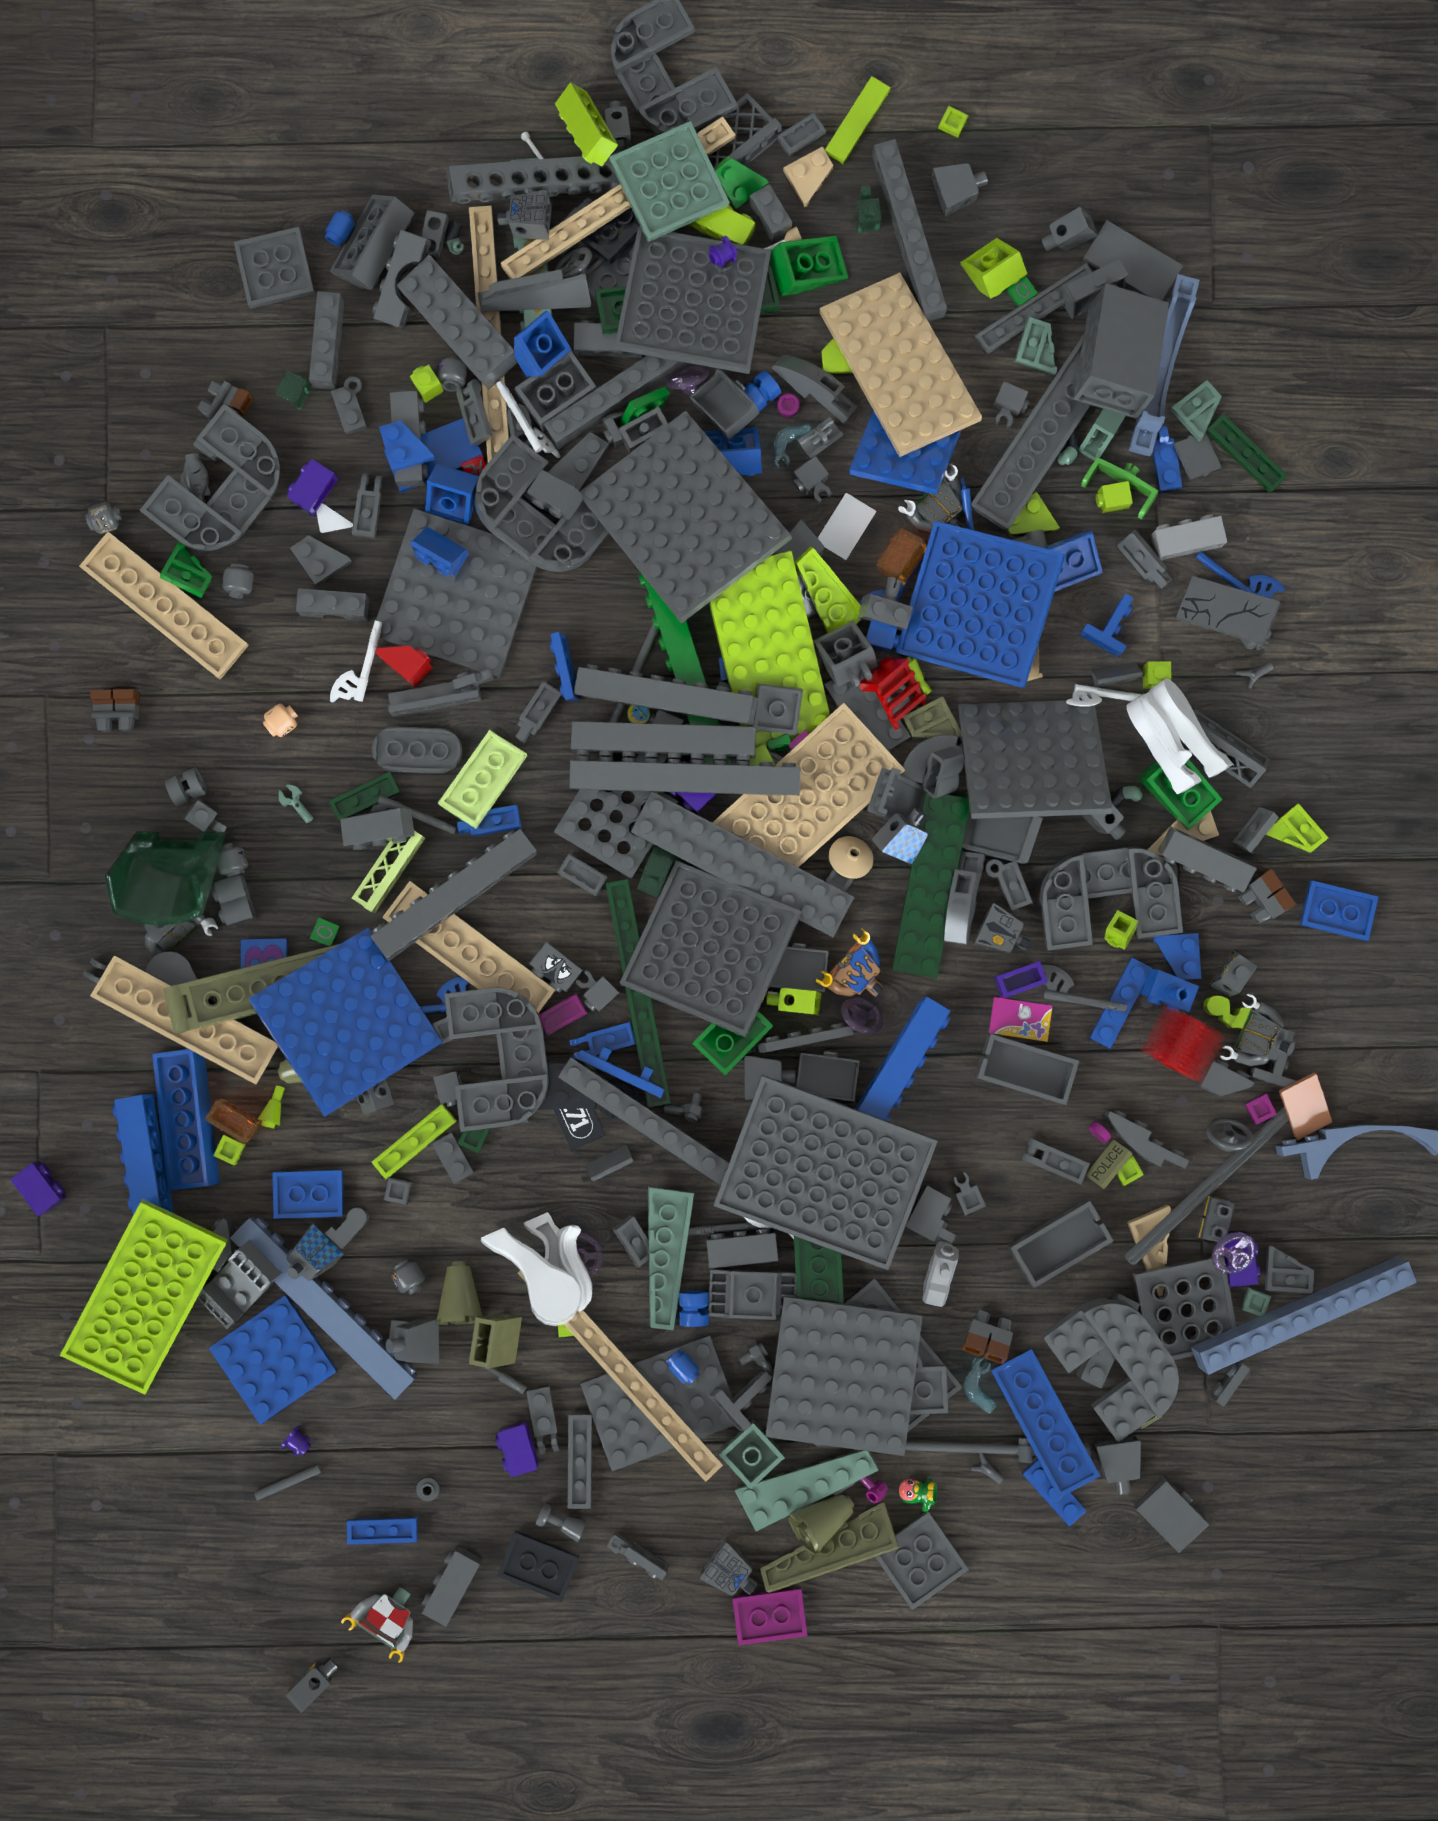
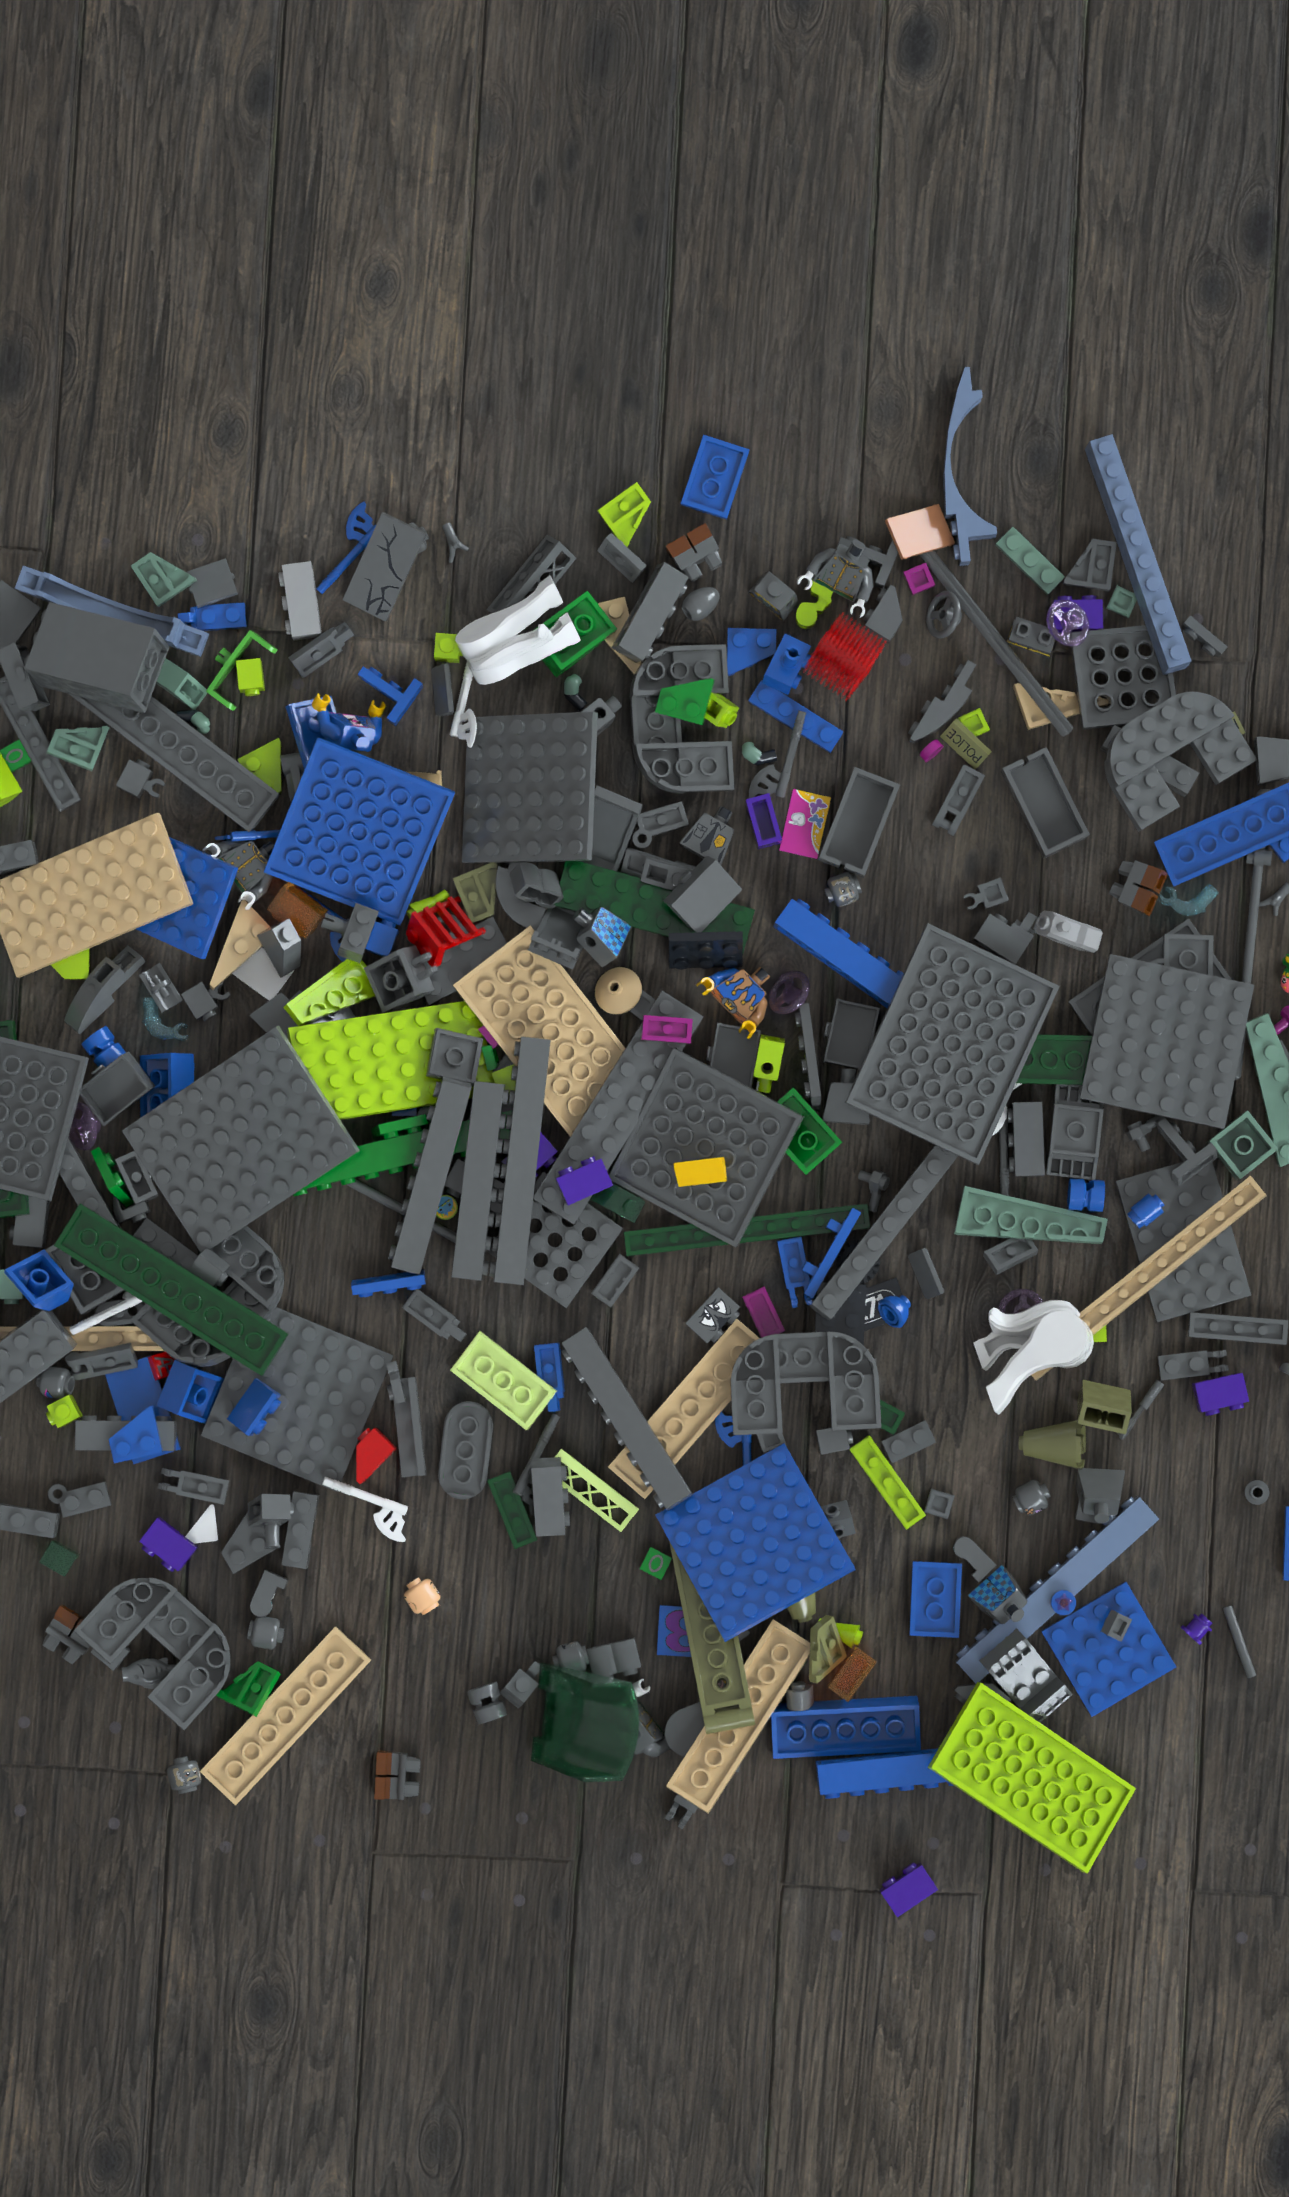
camera: 85 degrees left, 0 degrees up
lime plate [213,1134,246,1165] -> none
sand green bar [279,785,313,823] -> none
dark grey brick [576,971,620,1012] -> none
magenta tile [777,393,800,418] -> none
dark green plate [1206,414,1288,493] -> none
none -> dark green plate [54,1204,289,1376]
none -> tan wing [209,900,270,990]
none -> dark grey brick [248,1494,294,1549]
none -> dark grey leg [250,1569,289,1617]
none -> dark grey slope [257,919,301,978]
none -> blue torso [312,694,386,752]
none -> green wing [371,1114,428,1139]
none -> dark purple piece [555,1156,613,1205]
none -> magenta plate [641,1015,693,1044]
none -> green wing [655,678,715,725]
none -> dark grey container [663,856,742,932]
none -> black plate [669,931,743,970]
none -> yellow slope [673,1157,727,1187]
none -> dark grey animal [681,587,720,621]
none -> arm [742,742,777,765]
none -> dark grey plate [786,1681,814,1711]
none -> olive wing [809,1615,847,1684]
none -> dark grey head [824,872,862,907]
none -> blue brick [878,1295,911,1328]
none -> sand green plate [996,527,1065,596]
none -> blue tile [1051,1590,1076,1615]
none -> dark grey plate [1100,1609,1132,1642]

